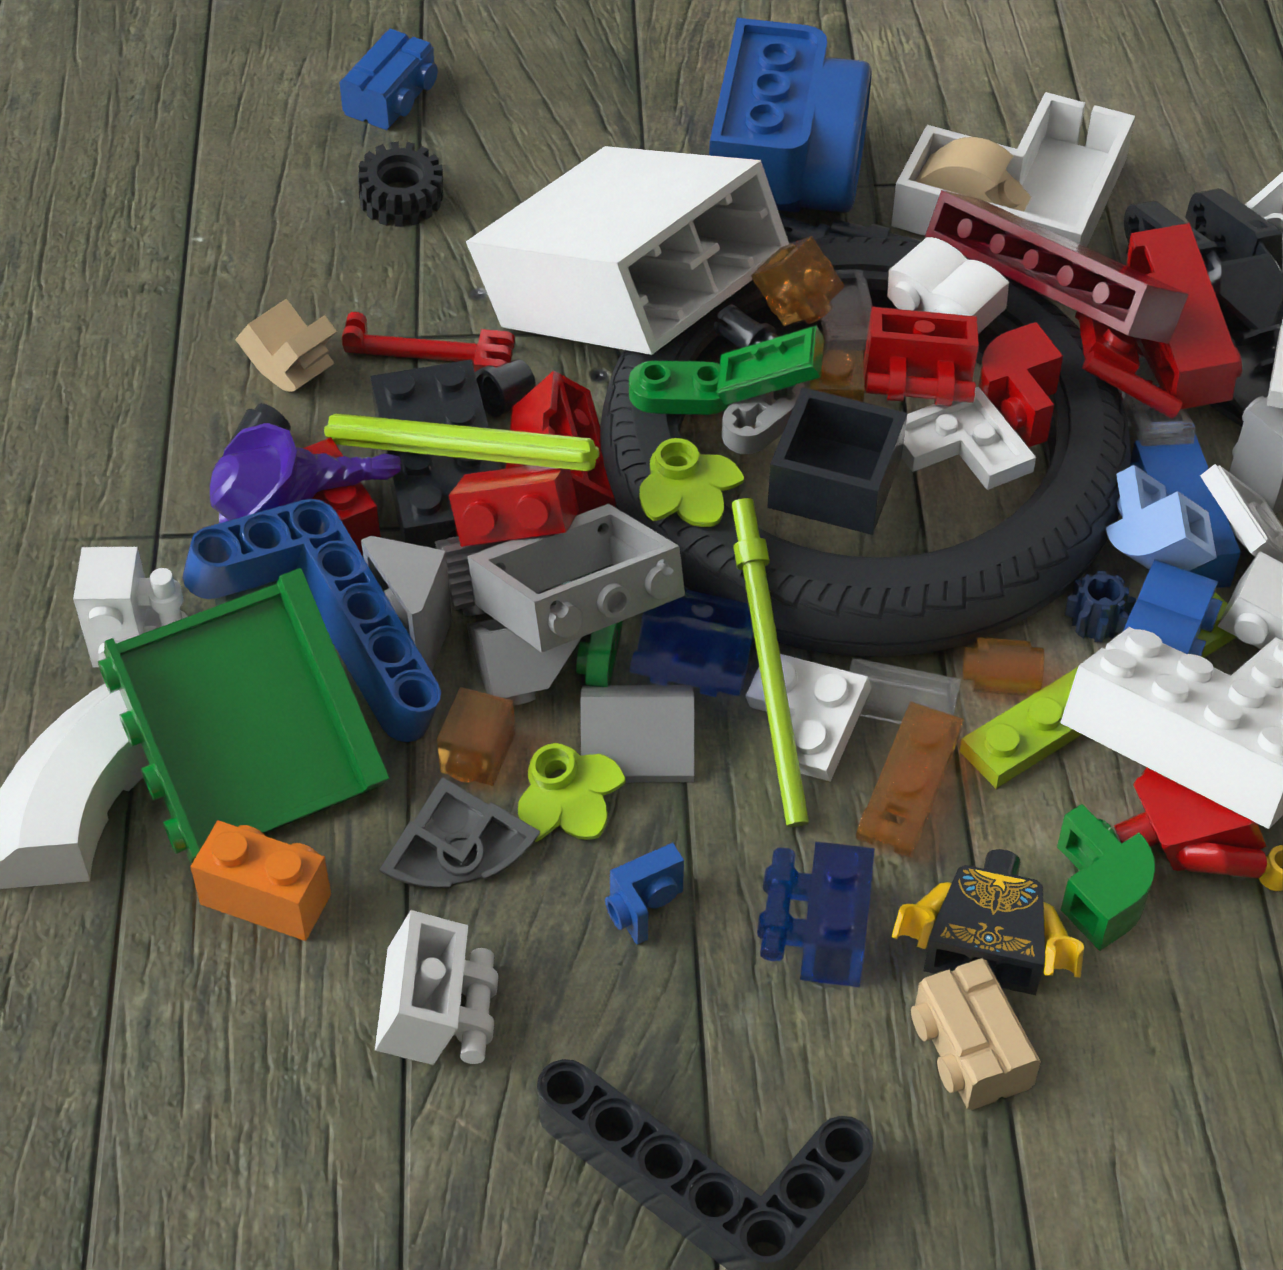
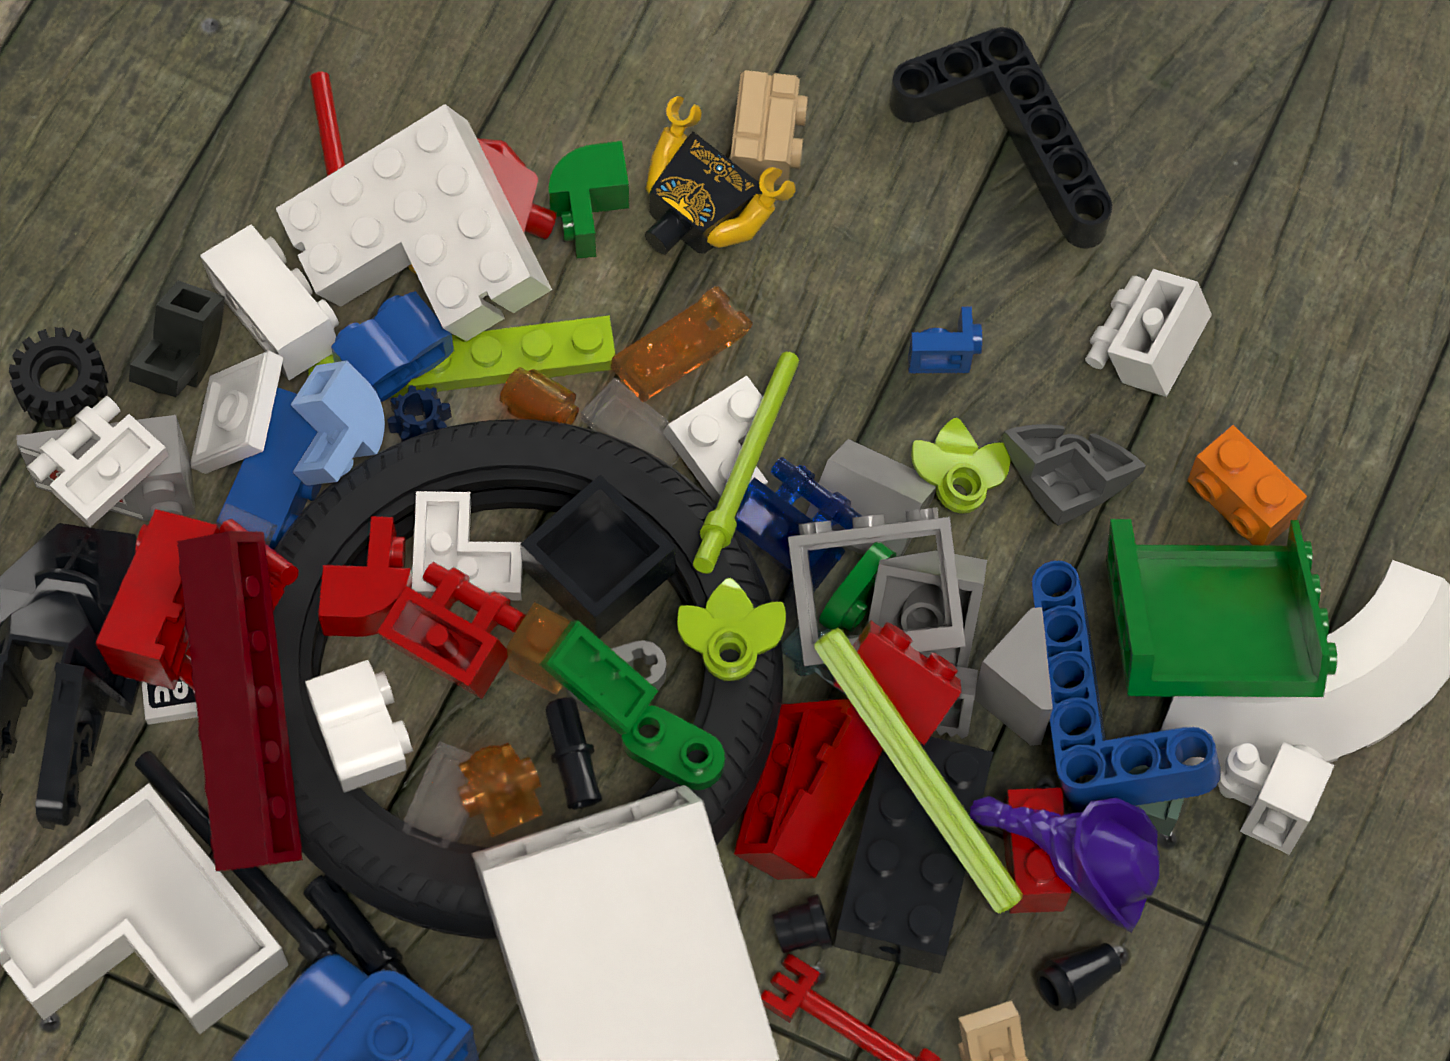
camera: 155 degrees left, 15 degrees up
clear orange brick [437,687,516,786] -> none
clear blue brick [757,841,875,987] -> none
tan brick [915,137,1031,212] -> none

